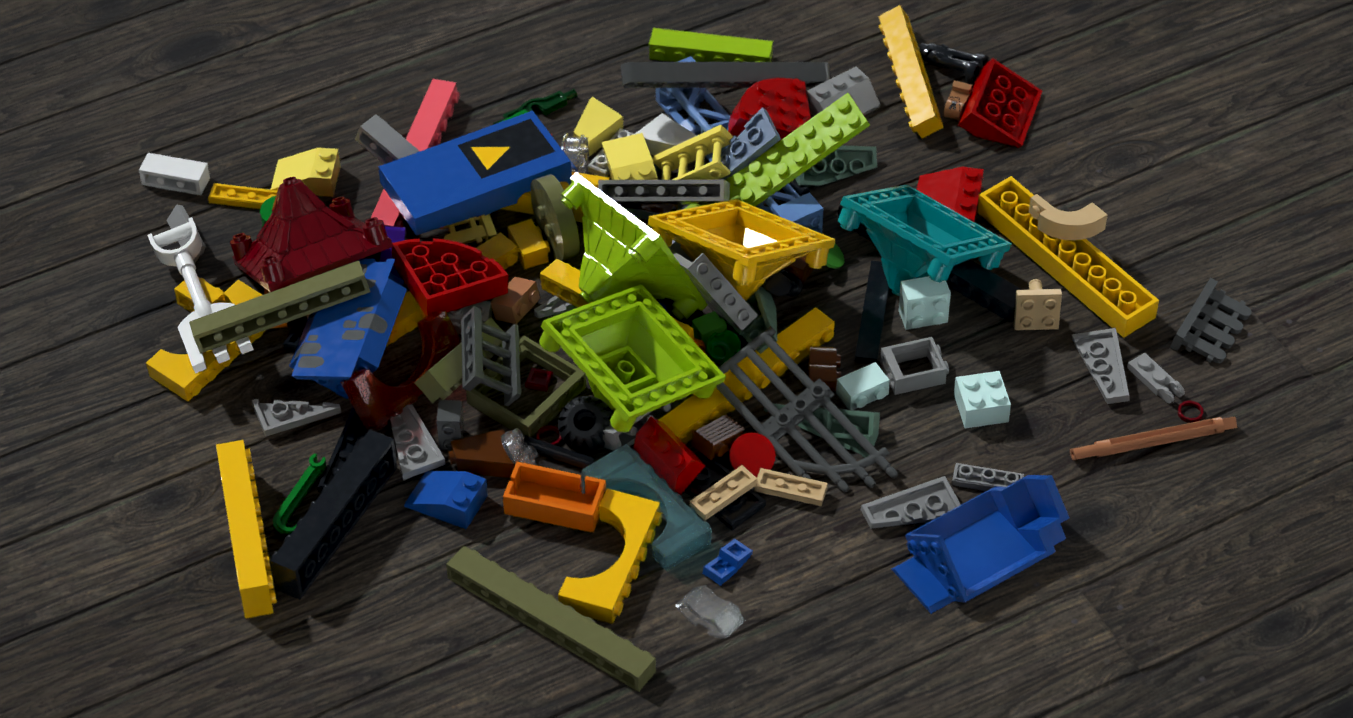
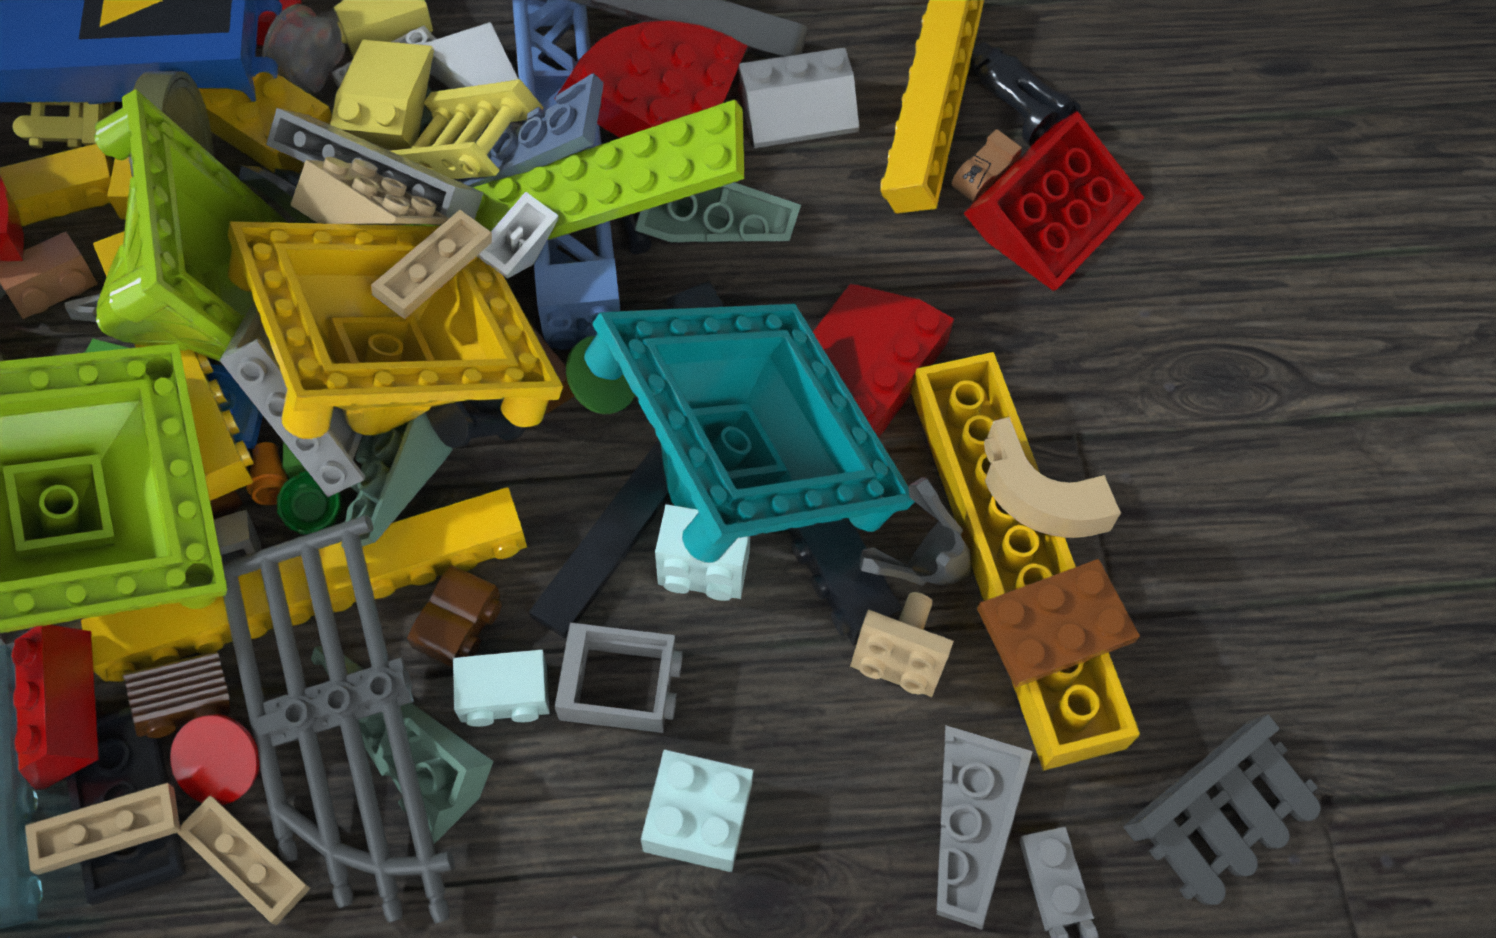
camera: 20 degrees right, 15 degrees up
none -> tan slope [291,157,449,225]
none -> tan plate [371,210,492,319]
none -> white slope [477,192,558,279]
none -> dark grey piece [859,477,971,586]
none -> dark orange plate [977,559,1140,688]

